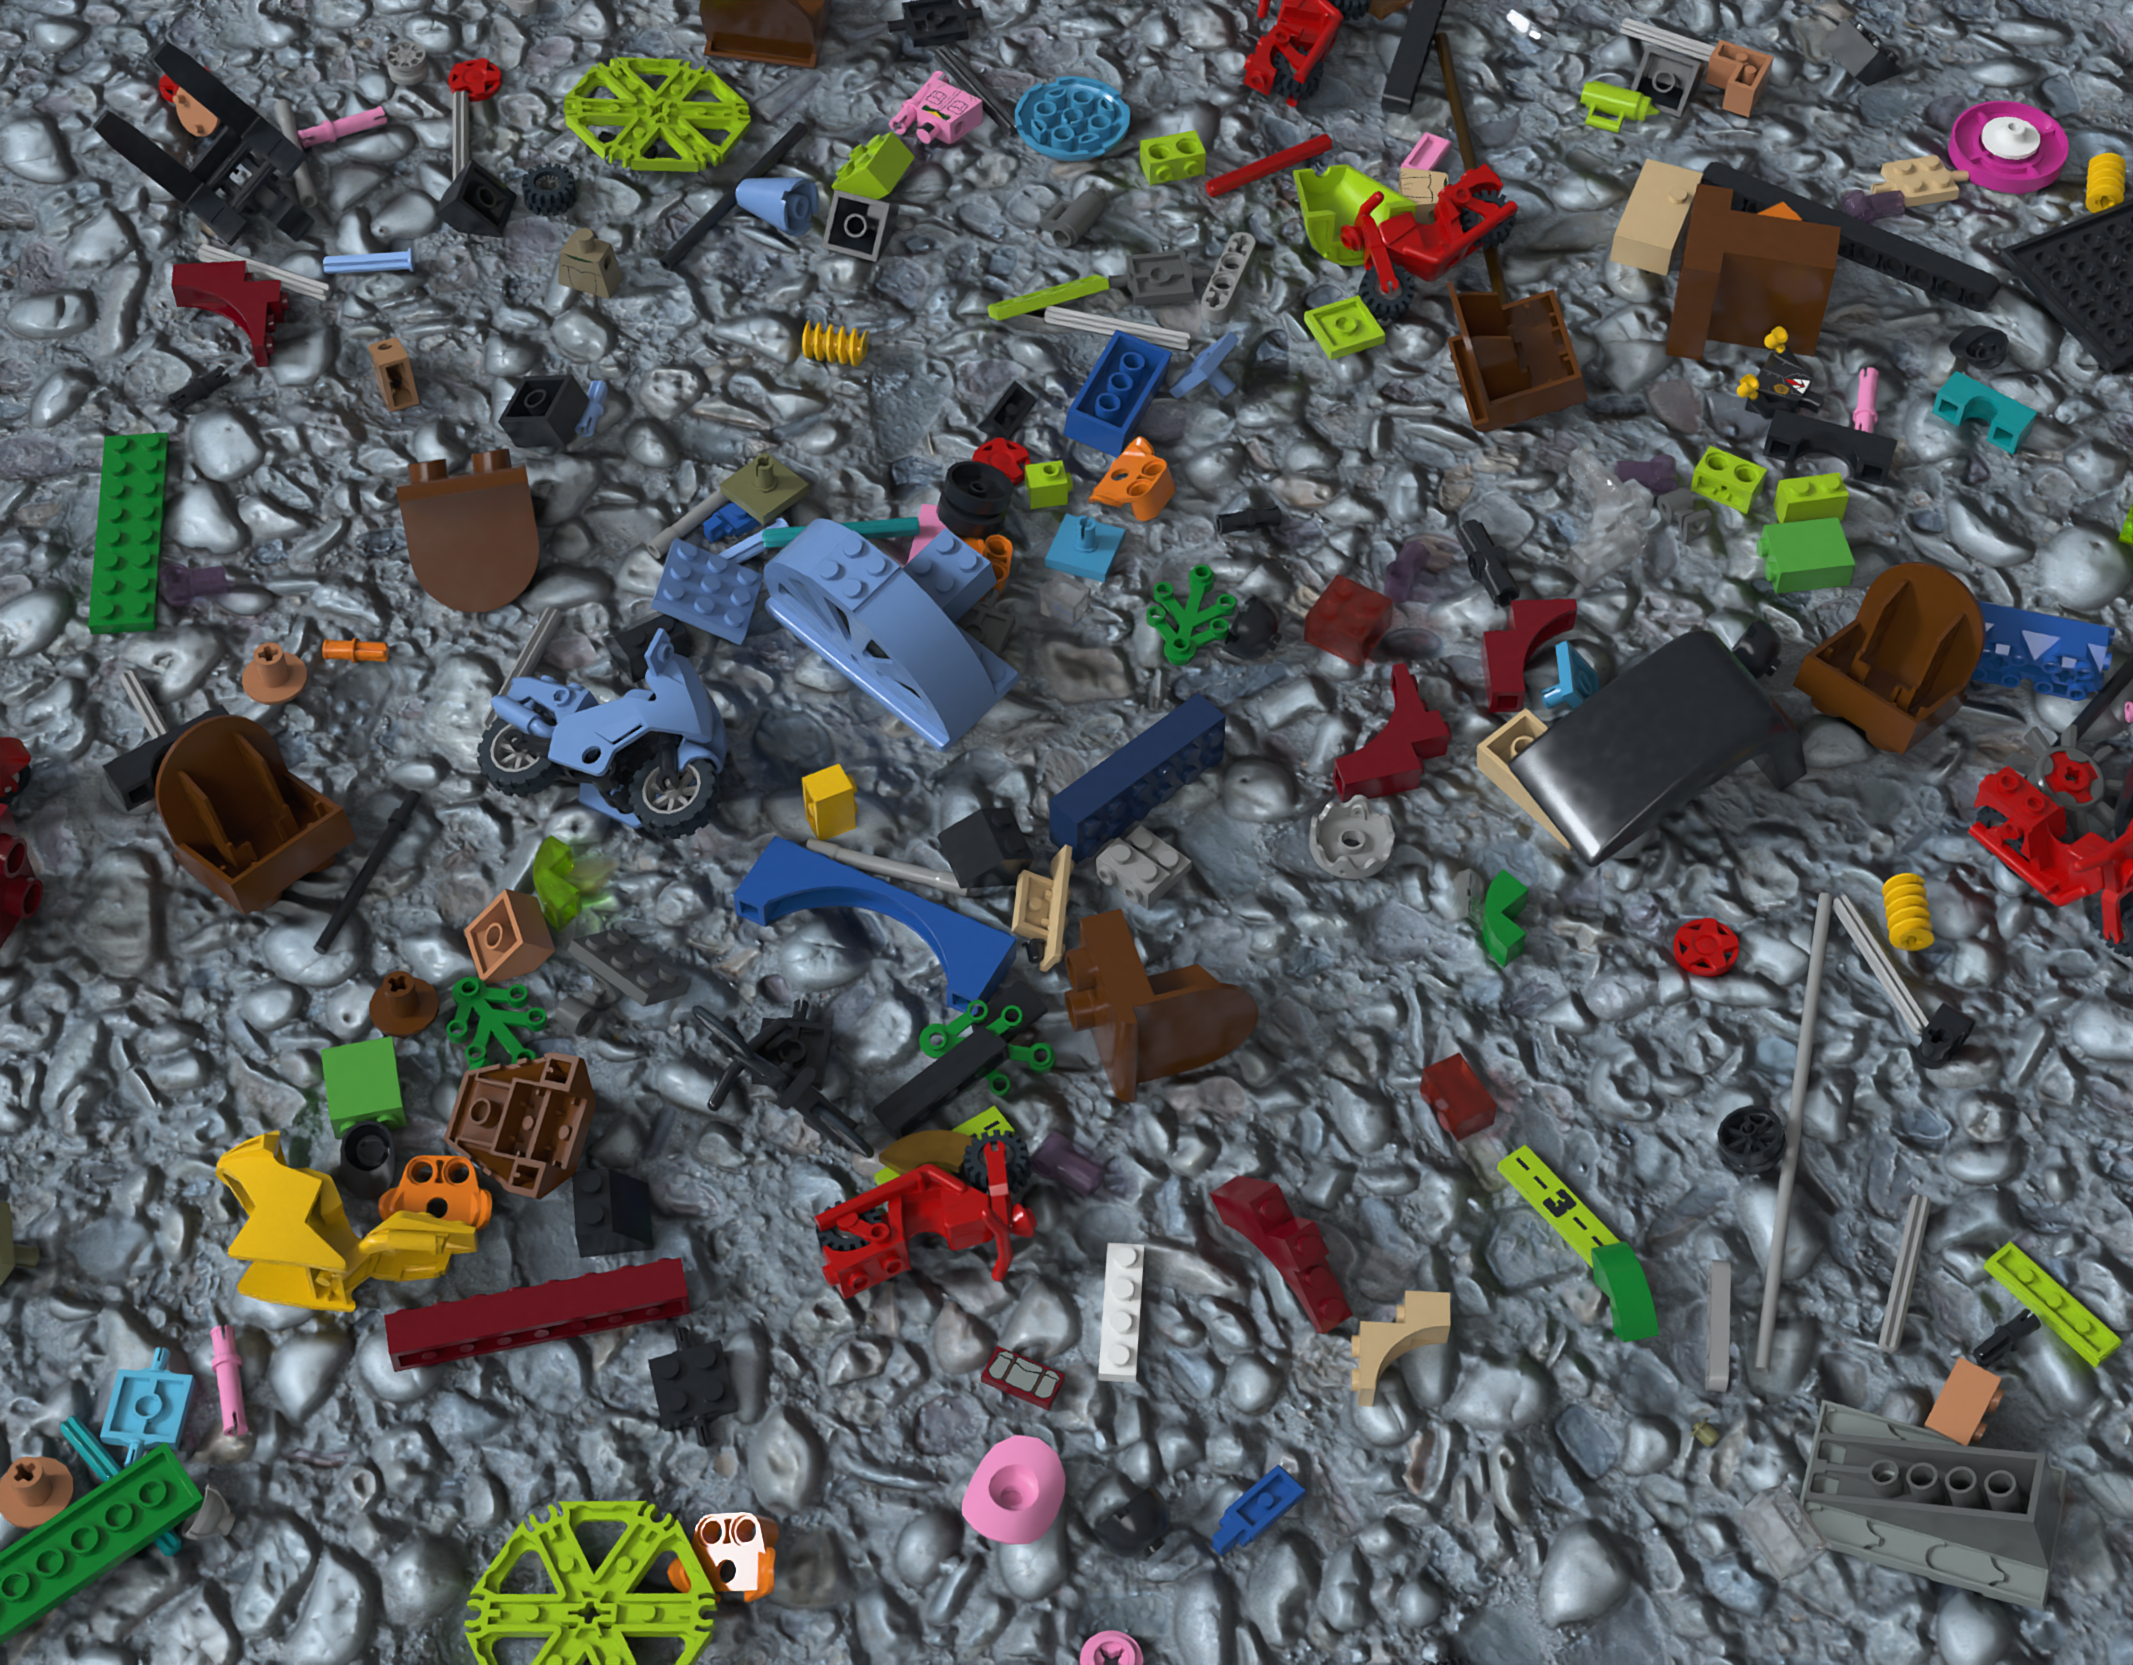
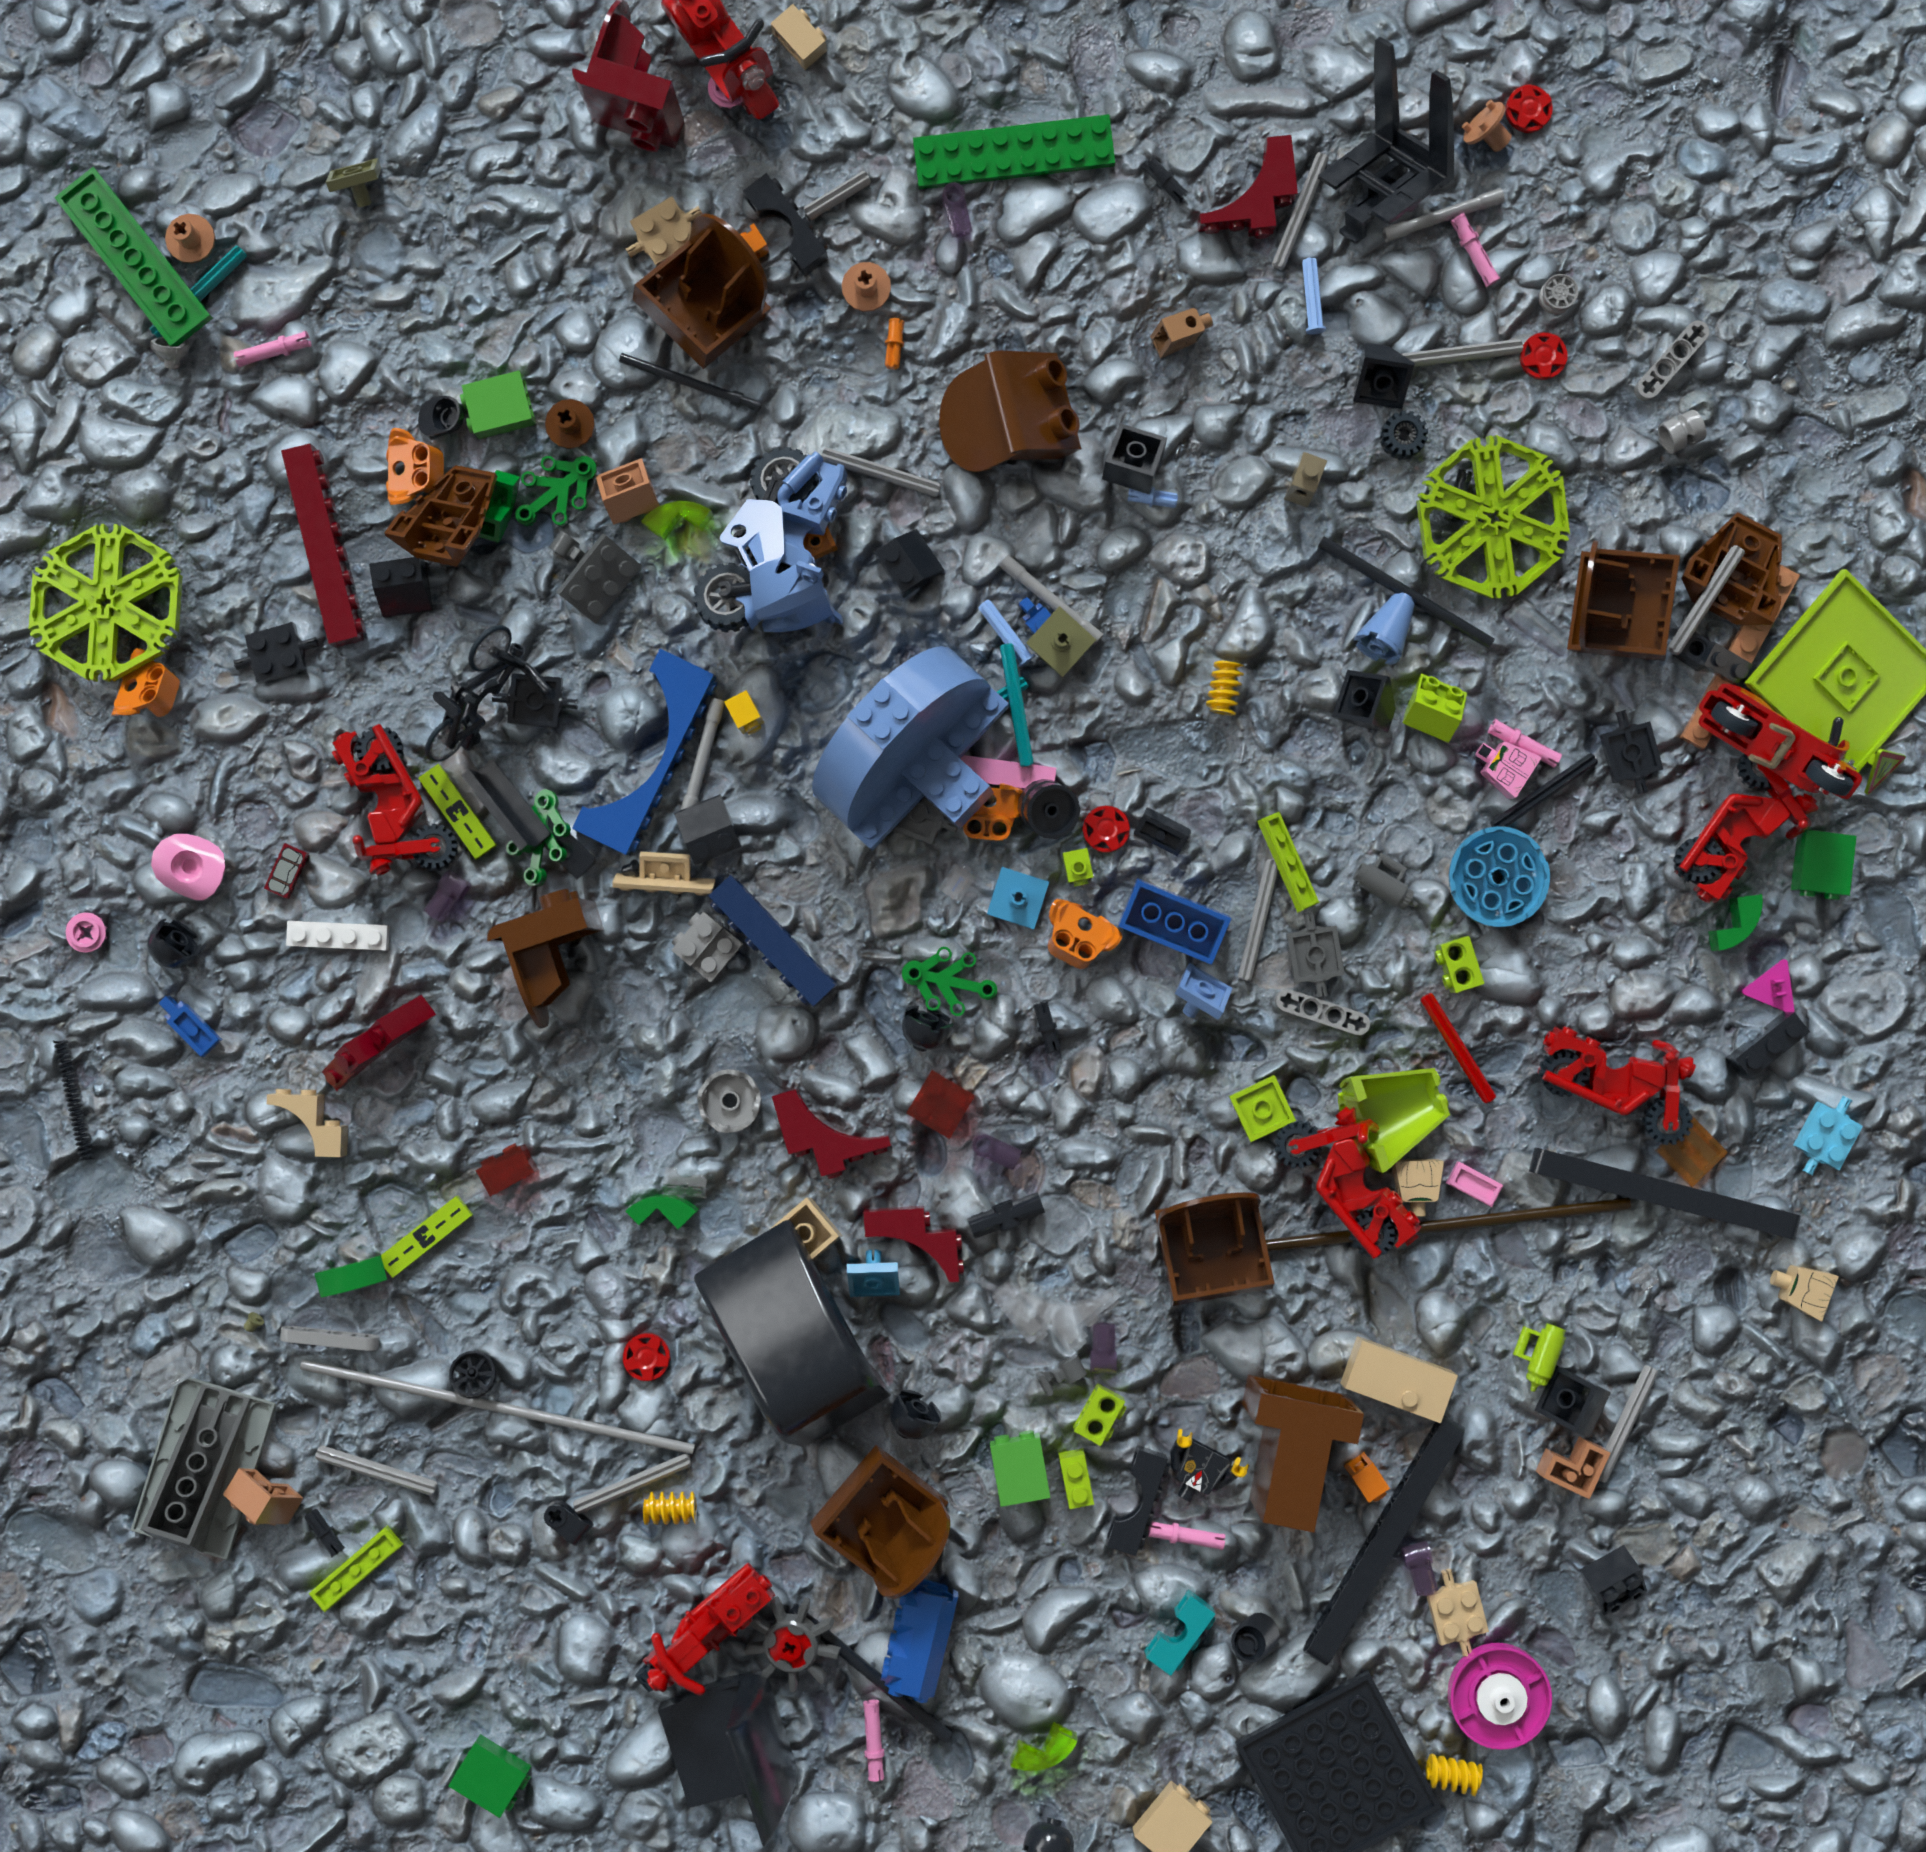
camera: 90 degrees right, 35 degrees up
medium azure plate [100,1347,196,1468] -> none
yellow piece [215,1129,479,1313] -> none
medium blue plate [650,538,764,645] -> none
pearl gold tile [879,1130,973,1176] -> none
none -> tan plate [625,196,702,267]

